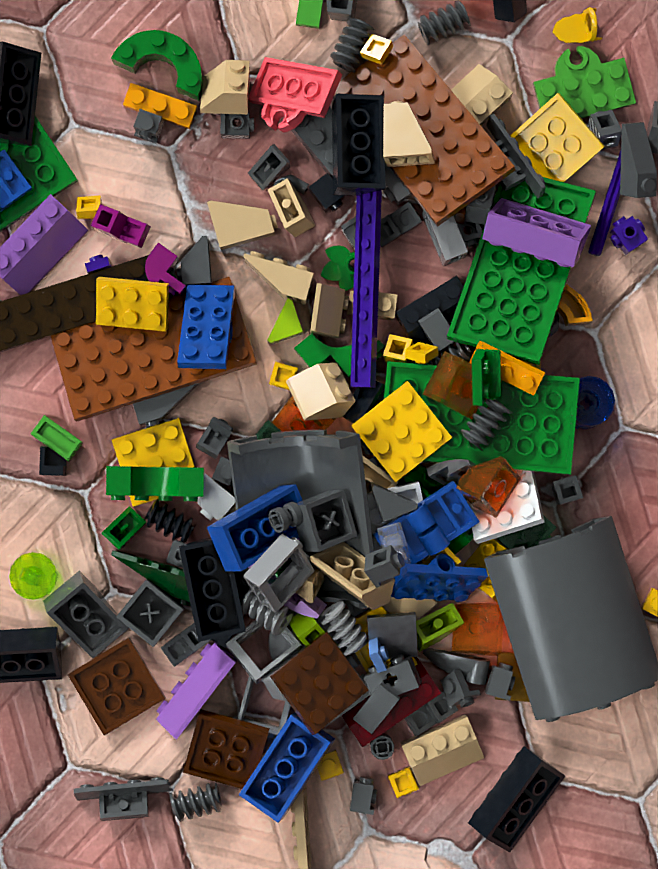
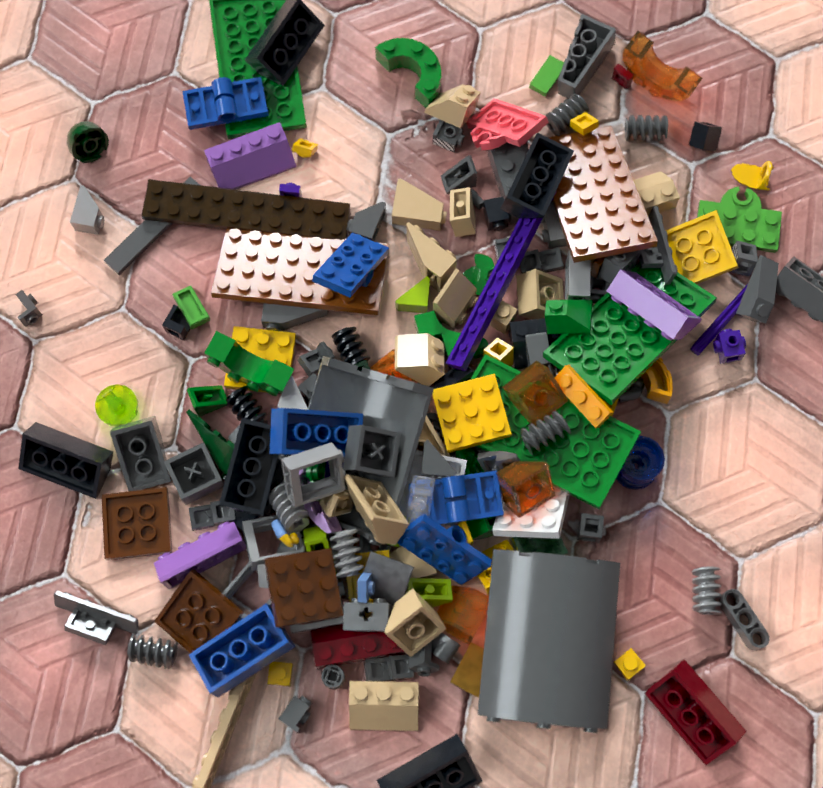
camera: 30 degrees right, 15 degrees down
magenta brick [91,204,151,248] -> none
yellow plate [96,277,169,332] -> none
light orange plate [123,83,197,129] -> none
dark grey brick [133,109,164,144] -> none
magenta brick [145,242,187,296] -> none
yellow tile [269,362,298,390] -> none
dark grey wheel [269,502,303,533] -> none
dark grey slope [353,683,400,734] -> none
dark grey brick [364,545,405,588] -> none
tan slope [383,101,435,167] -> none
yellow tile [388,766,419,798] -> none
yellow plate [405,342,438,364] -> none
green bracket [472,349,502,406] -> none
dark grey brick [485,662,515,701] -> none
none -> arm [271,519,300,547]
none -> black piece [332,327,370,371]
none -> tan slope [385,589,446,657]
none -> tan slope [516,269,564,320]
none -> green slope [545,300,592,334]

